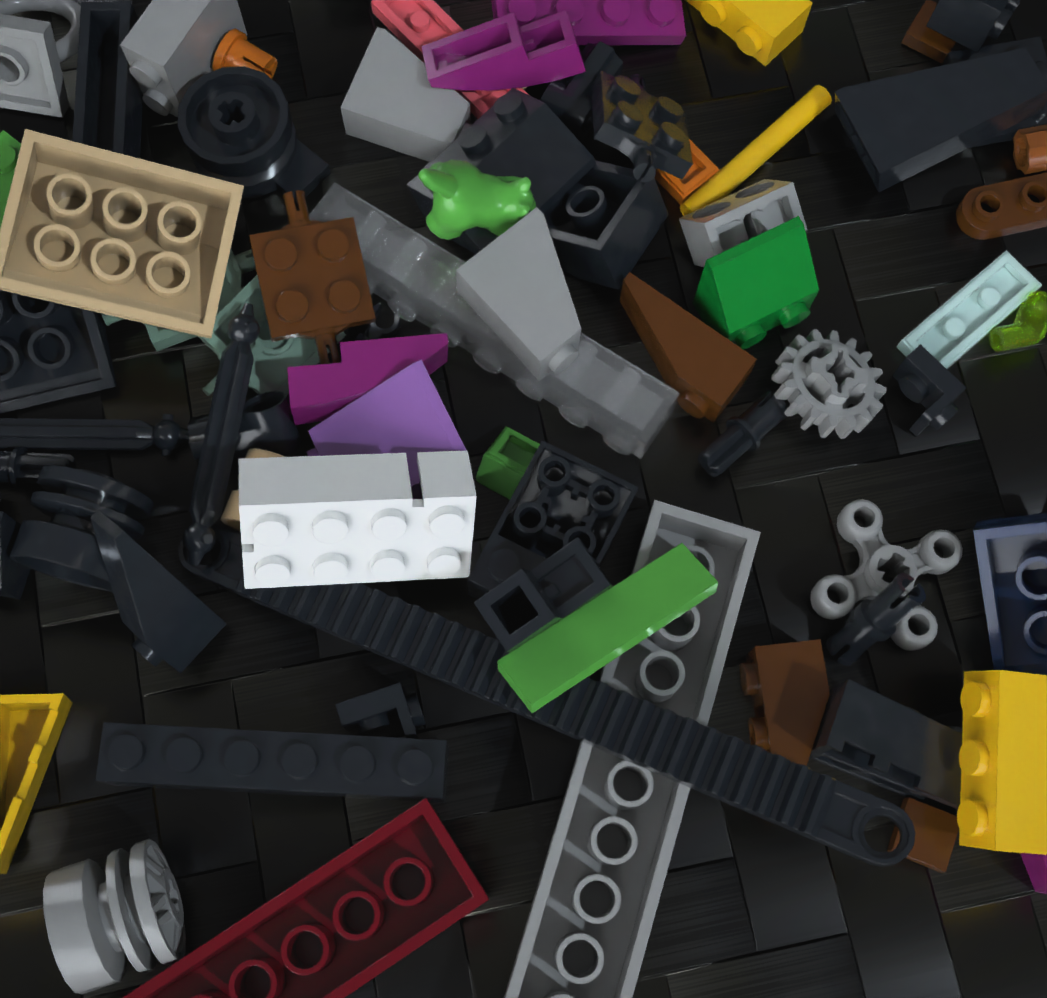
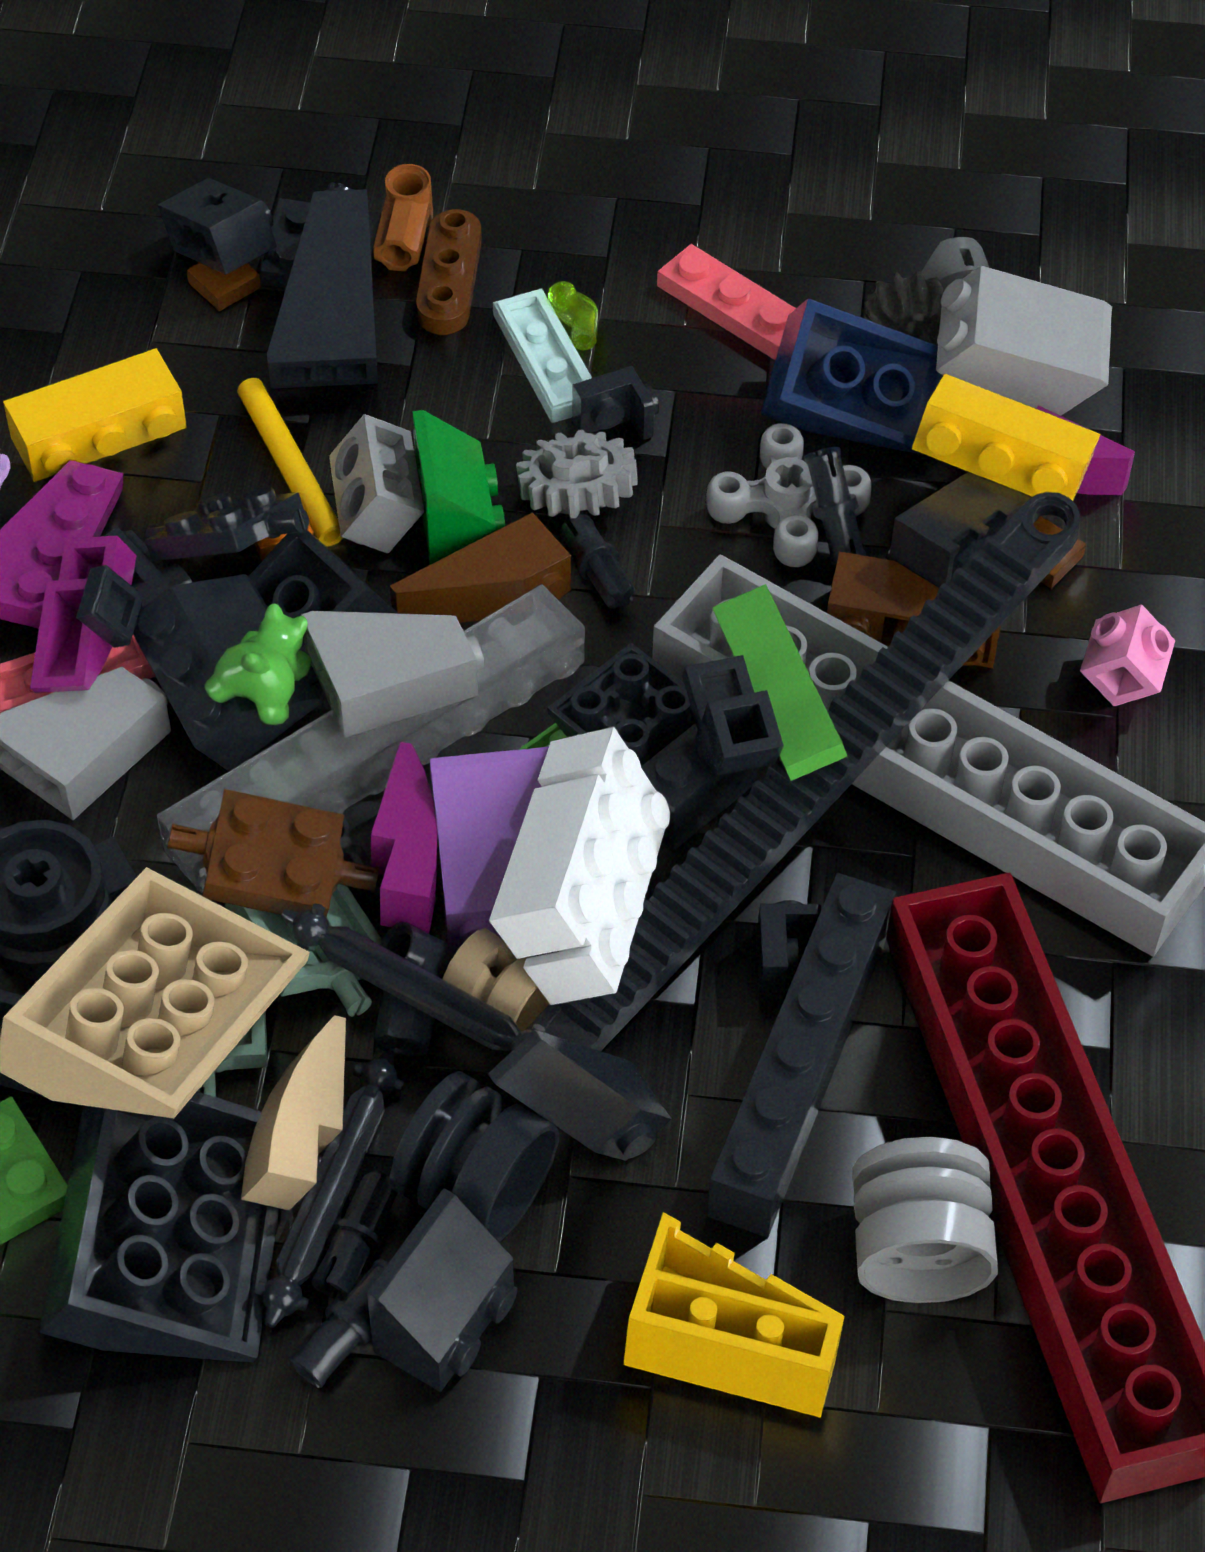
camera: 70 degrees left, 20 degrees down
none -> black tile [76,565,144,648]
none -> tan slope [241,1015,346,1210]
none -> bright pink brick [1080,604,1175,706]

